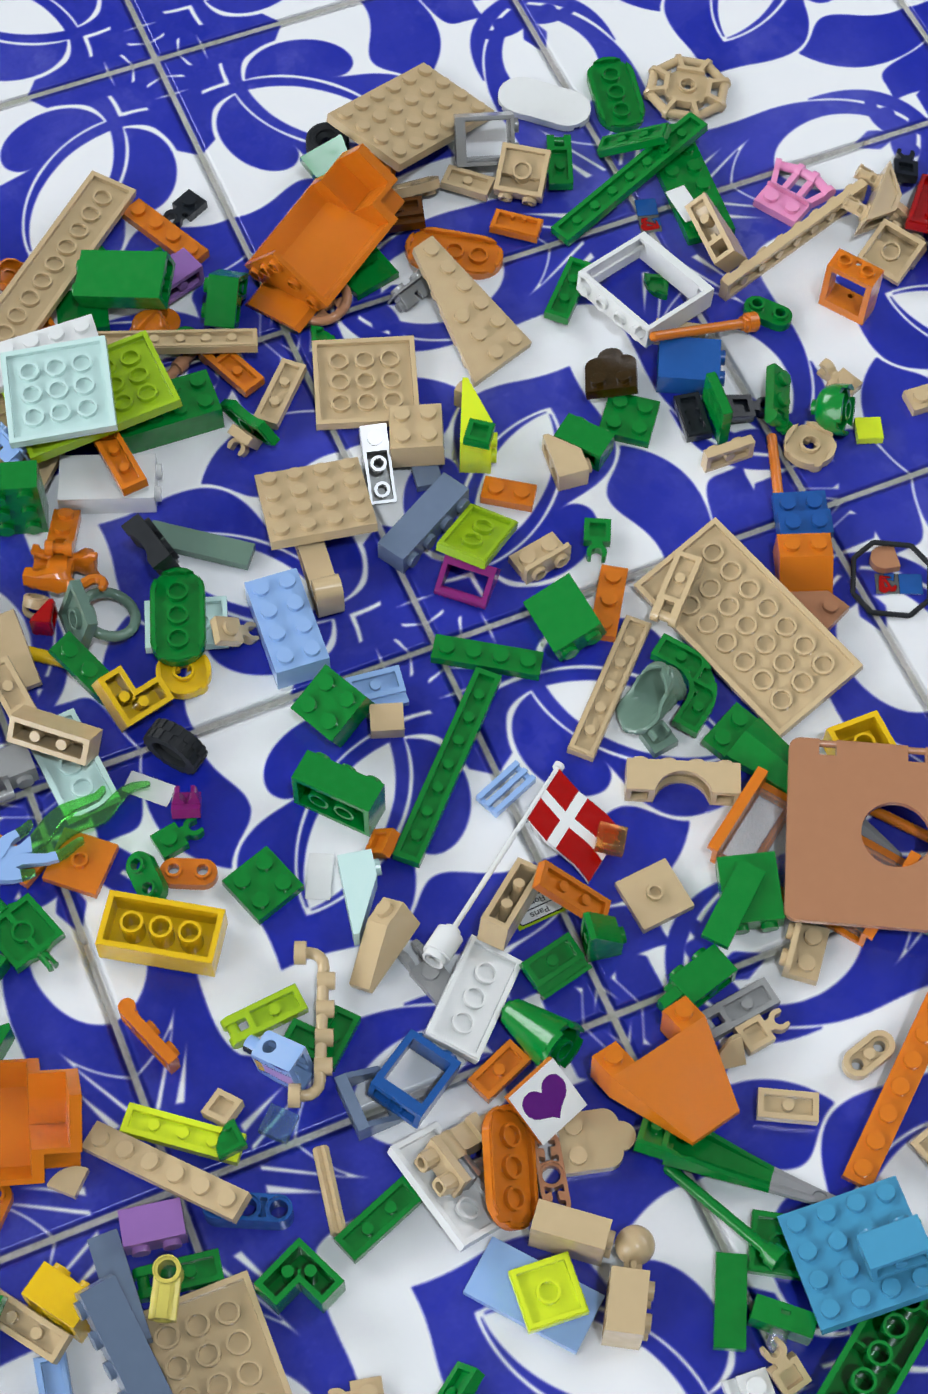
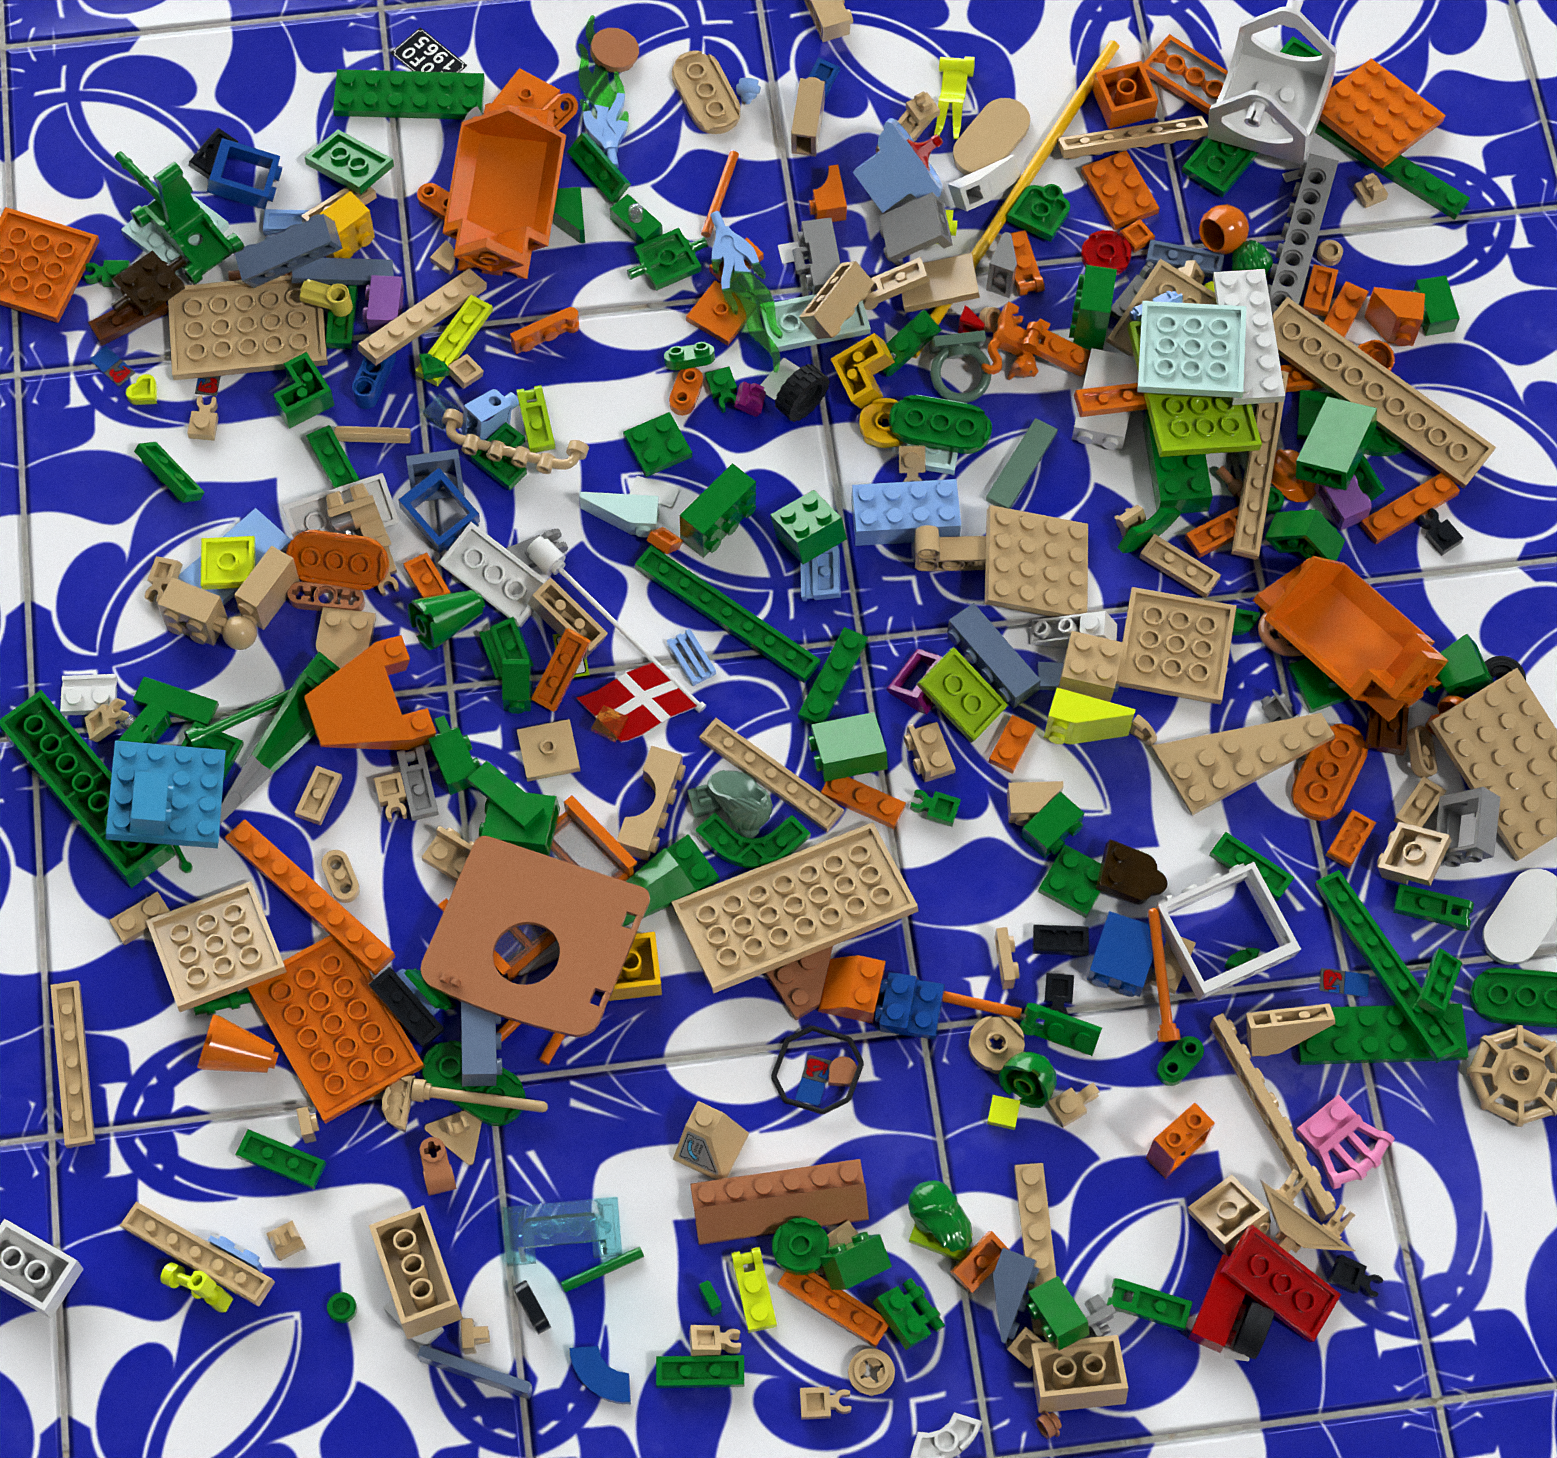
camera: 105 degrees right, 5 degrees up
yellow brick [95,890,228,977] -> none
black brick [121,513,180,576] -> none
tan slope [349,897,420,993] -> none
tan panel [369,702,405,739] -> none
green tile [463,418,496,450] -> none
tile [504,1057,587,1145] -> none
tan plate [650,550,703,628] -> none
white sticker [665,185,694,222] -> none
green tile [701,371,733,445] -> none
tan tile [719,1033,746,1069] -> none
none -> tan plate [145,556,183,602]

